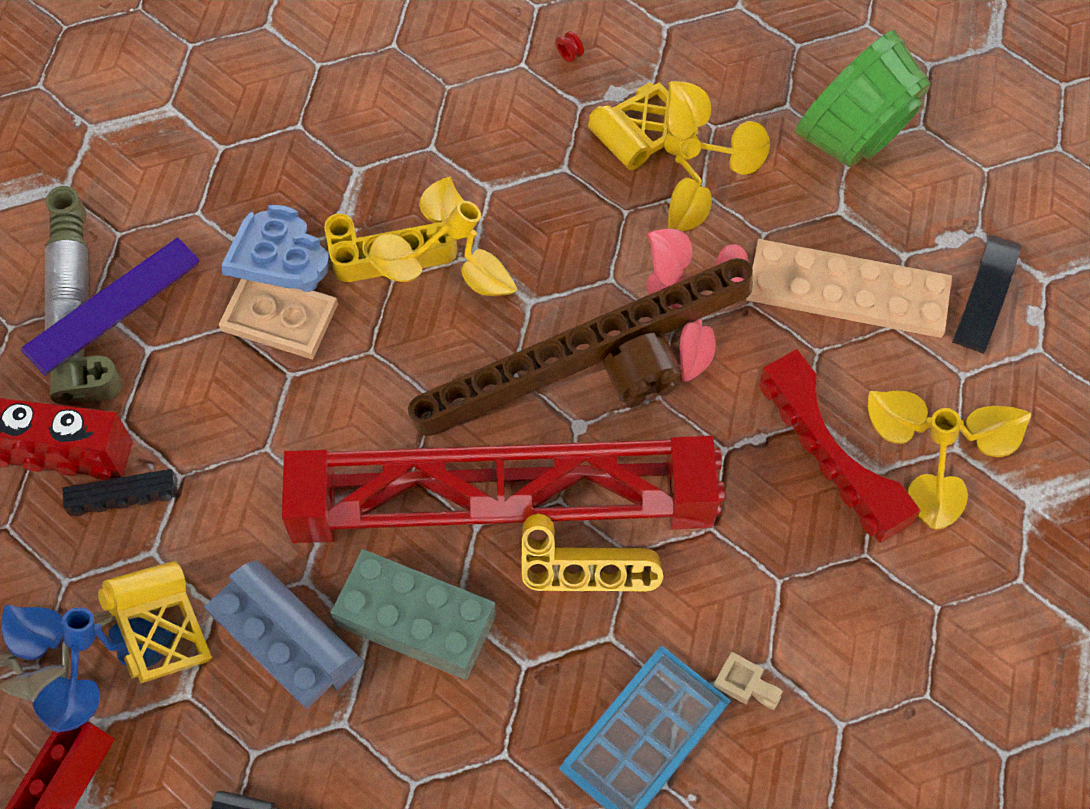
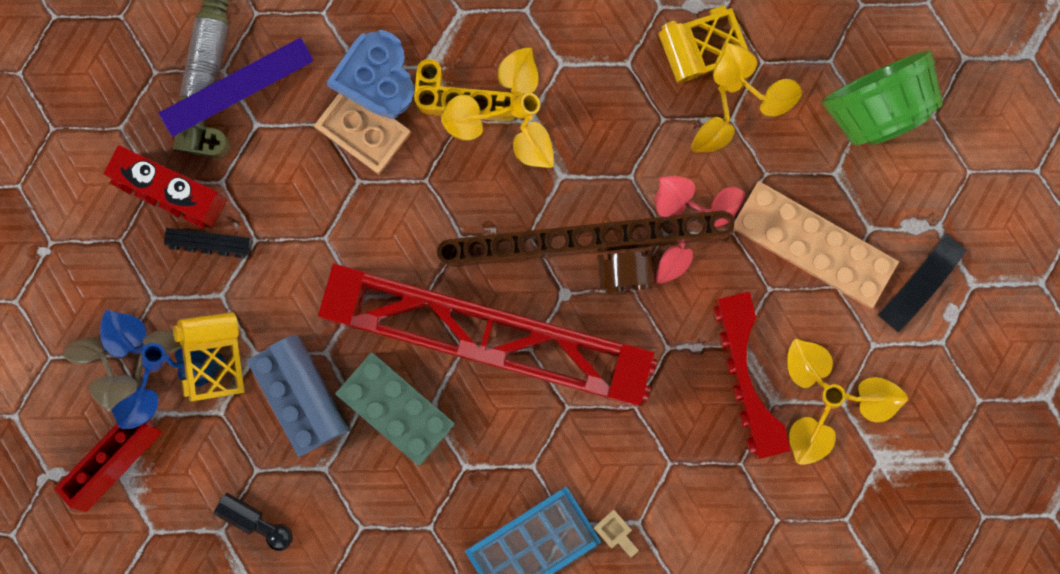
camera: 15 degrees right, 20 degrees up
yellow beam [522,514,663,591] -> none

